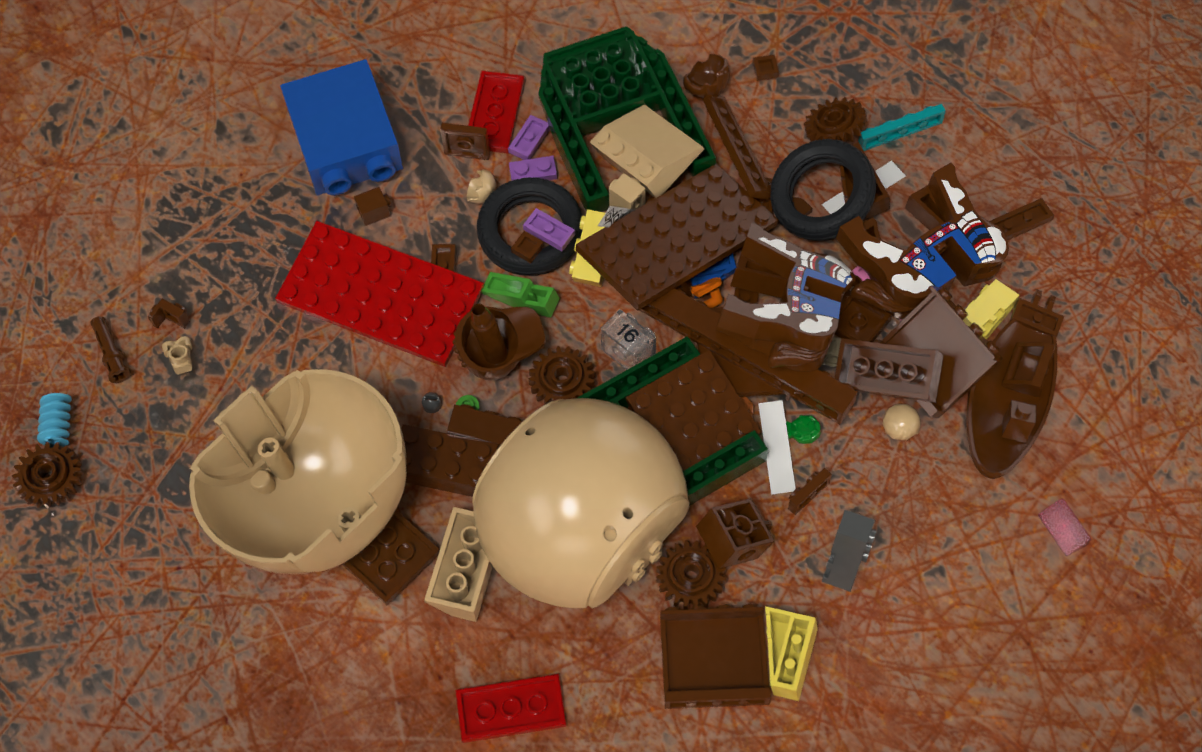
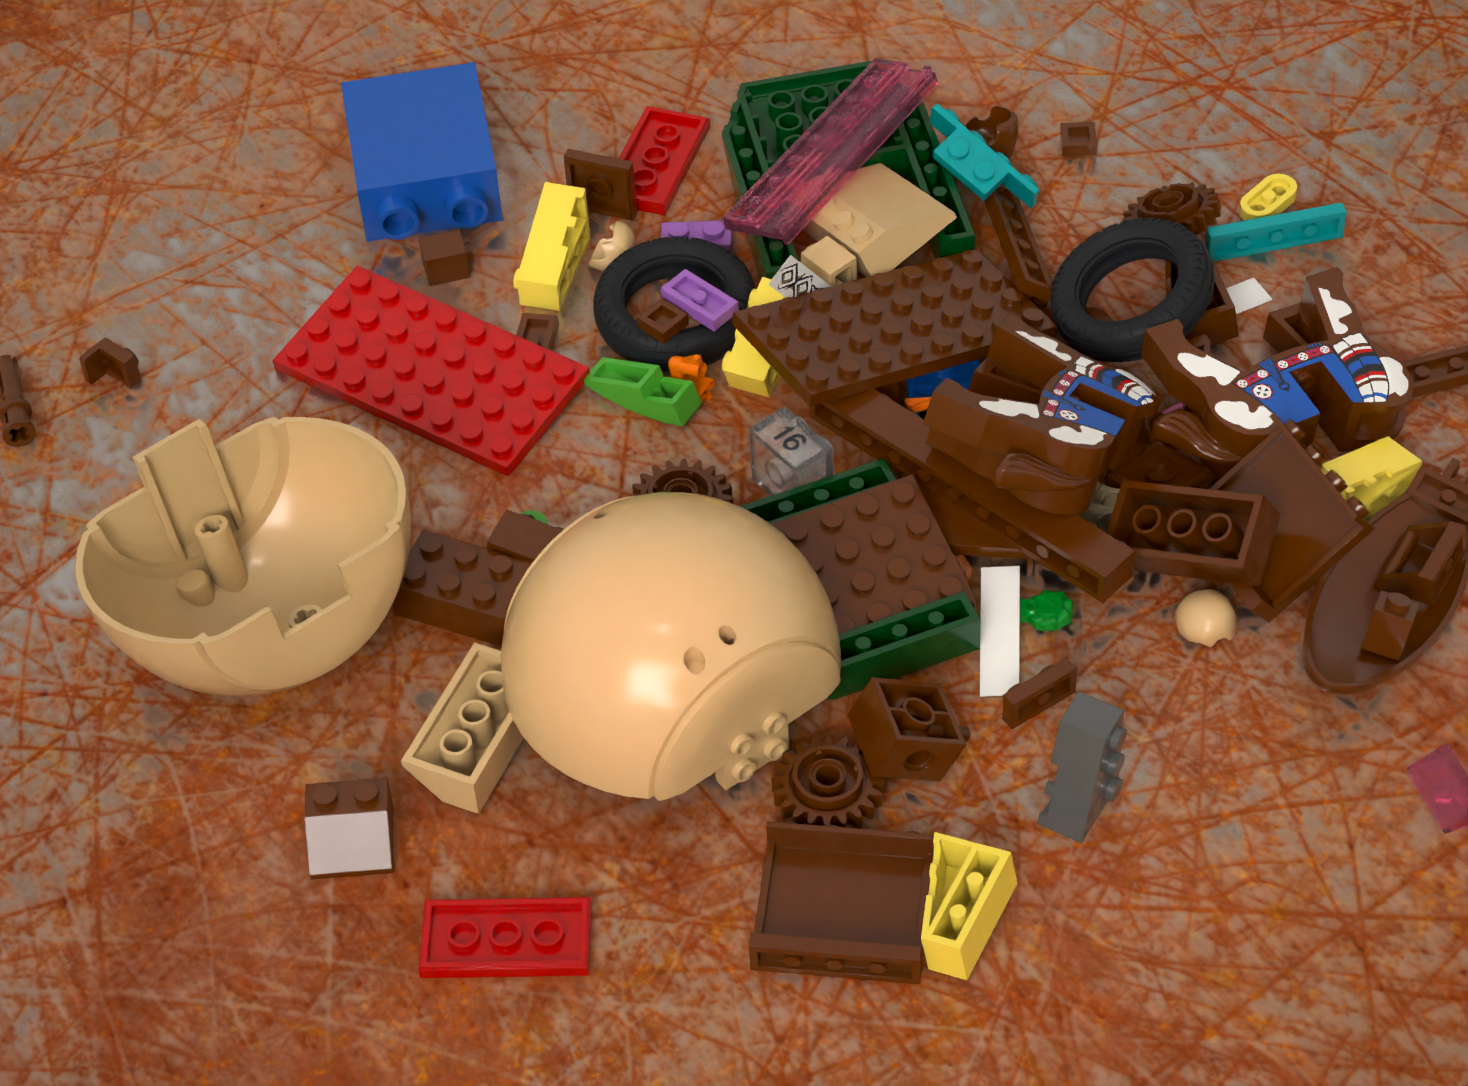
camera: 10 degrees right, 15 degrees down
tan plate [162,336,192,374] -> none
reddish brown plate [342,510,440,606] -> none
dark grey hinge [422,392,442,413] -> none
reddish brown piece [453,303,546,381] -> none
medium lavender plate [508,115,550,160] -> none
none -> slope [305,778,393,880]
none -> light yellow wedge [513,182,591,311]
none -> orange piece [668,354,715,402]
none -> clear pink plate [722,58,938,245]
none -> teal bracket [930,103,1039,209]
none -> light yellow plate [1239,174,1297,221]

